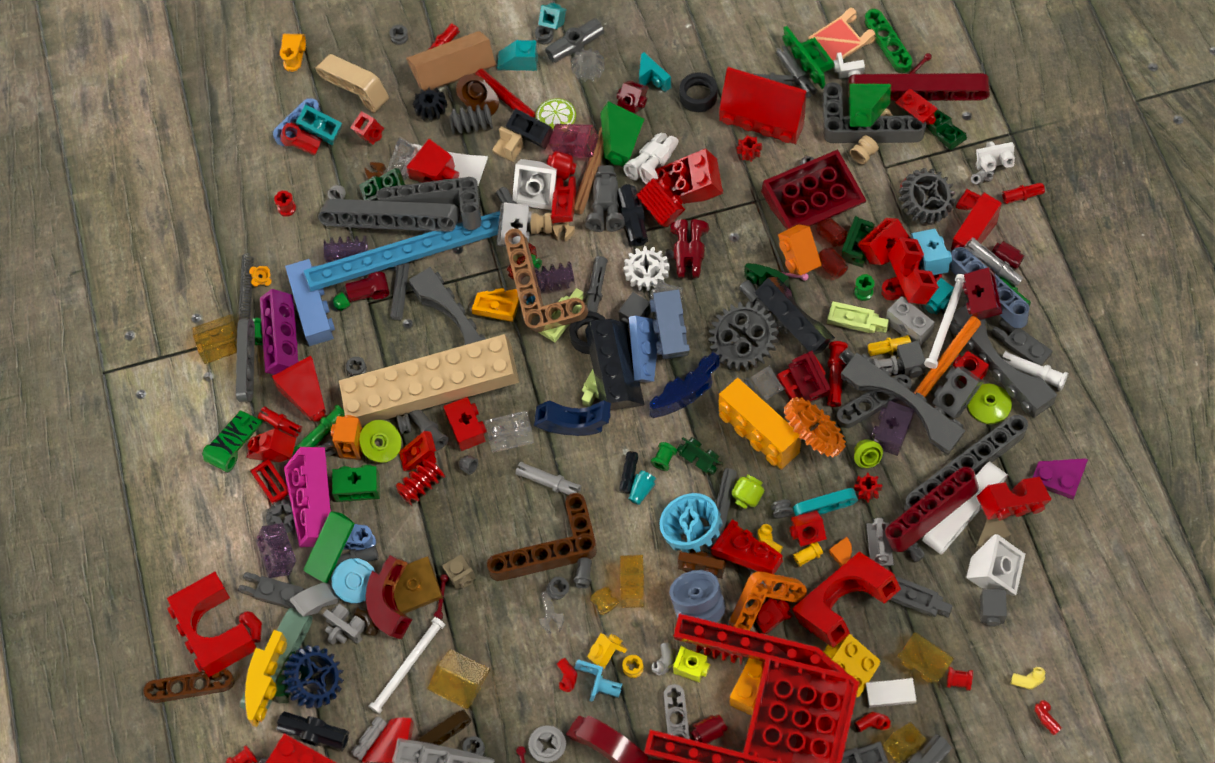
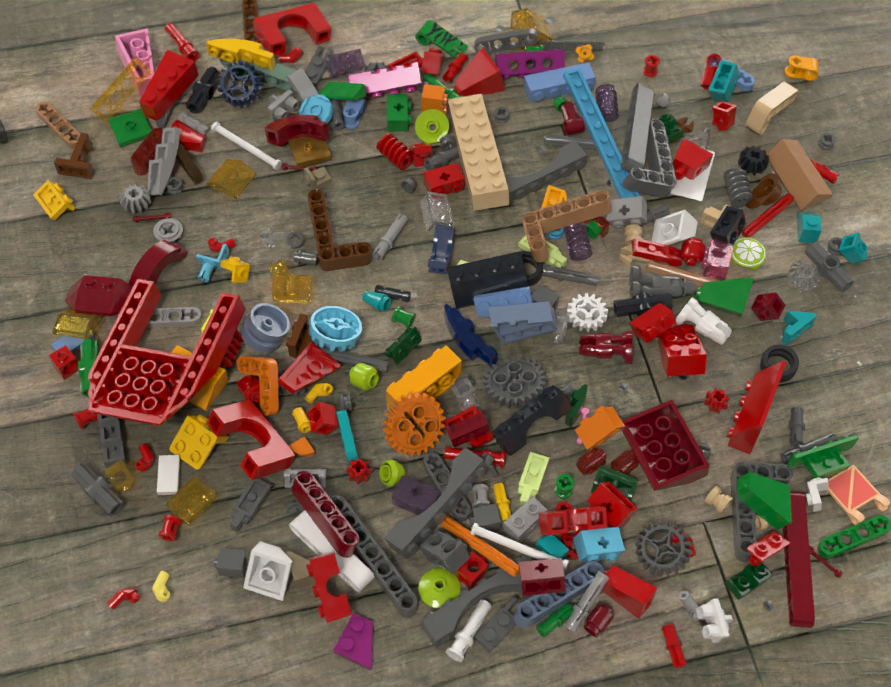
camera: 85 degrees right, 5 degrees down
yellow bush [622,655,644,678] -> none
dark red brick [691,714,727,744] -> none
red tile [956,189,981,210] -> none

